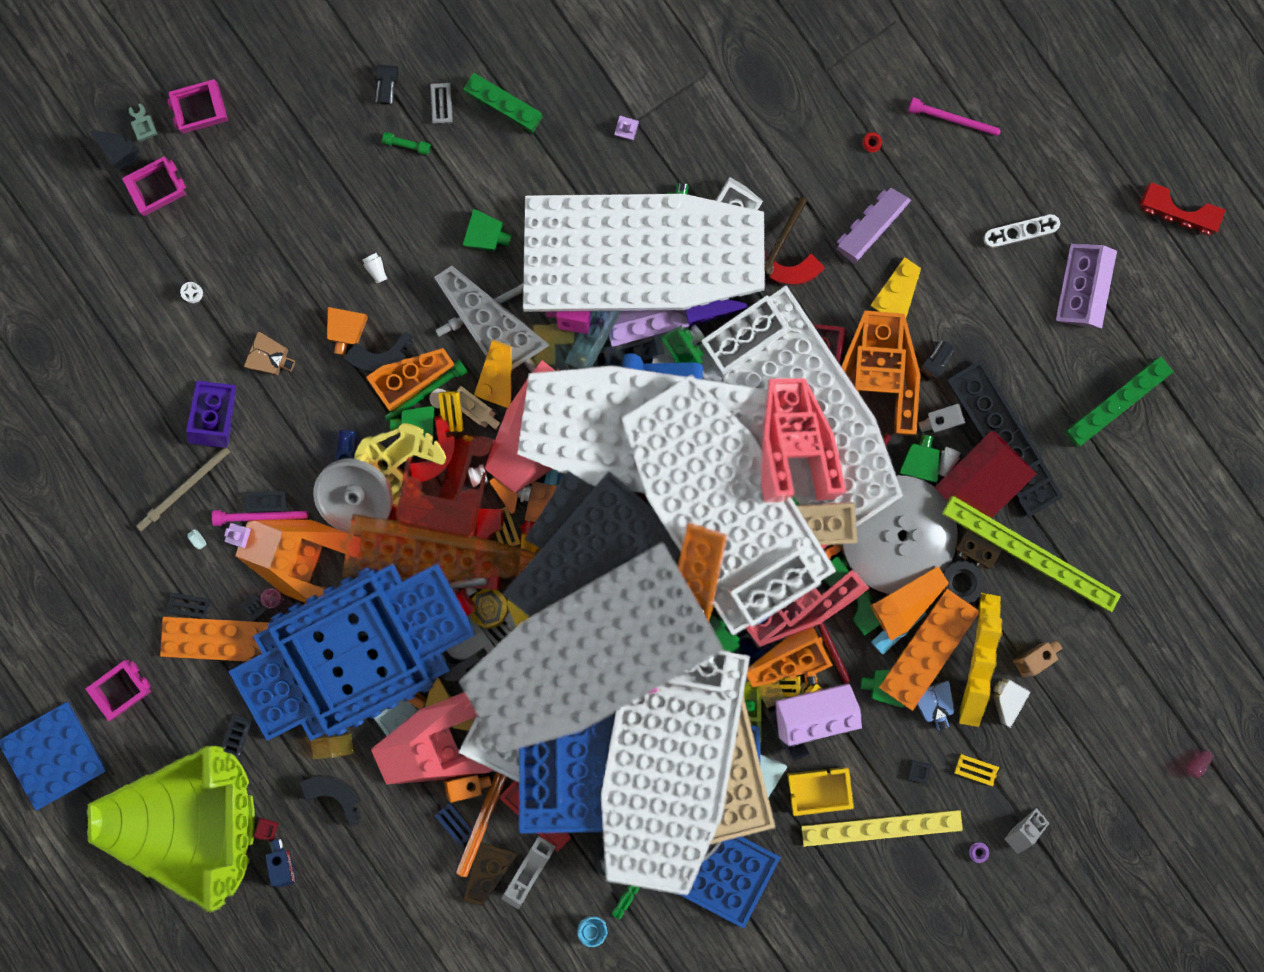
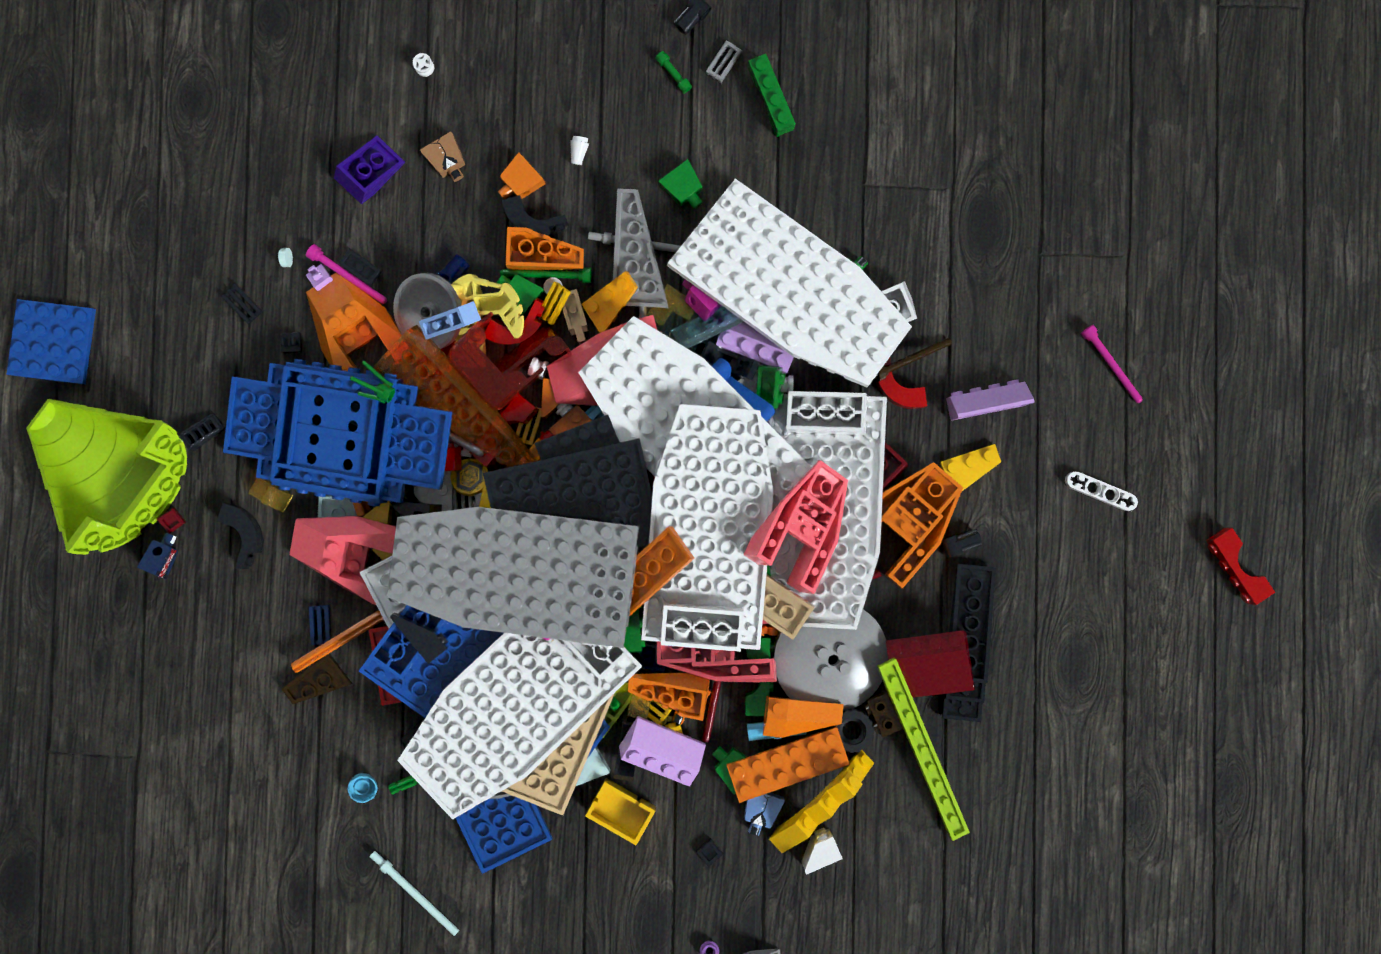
camera: 30 degrees right, 0 degrees up
dark pink window [86,660,151,721] -> none
dark tan bar [136,448,231,531] -> none
orange plate [160,617,269,661] -> none
clear pink wheel [260,588,283,608] -> none
orange torso [444,775,491,802] -> none
light grey arch [502,836,555,909] -> none
lavender tile [614,116,639,141] -> none
dark purple slope [685,300,747,326] -> none
light yellow plate [801,810,963,846] -> none
red plate [862,132,882,153] -> none
green torso [898,434,939,483] -> none
light grey torso [918,404,965,433] -> none
white cone [938,447,960,477] -> none
yellow tile [954,754,999,786] -> none
medium nougat torso [1012,640,1063,677] -> none
lavender slope [1056,244,1117,328] -> none
green arch [1064,357,1173,447] -> none
none -> green plant [350,361,395,403]
none -> black slope [390,612,449,664]
none -> light blue slope [419,301,481,339]

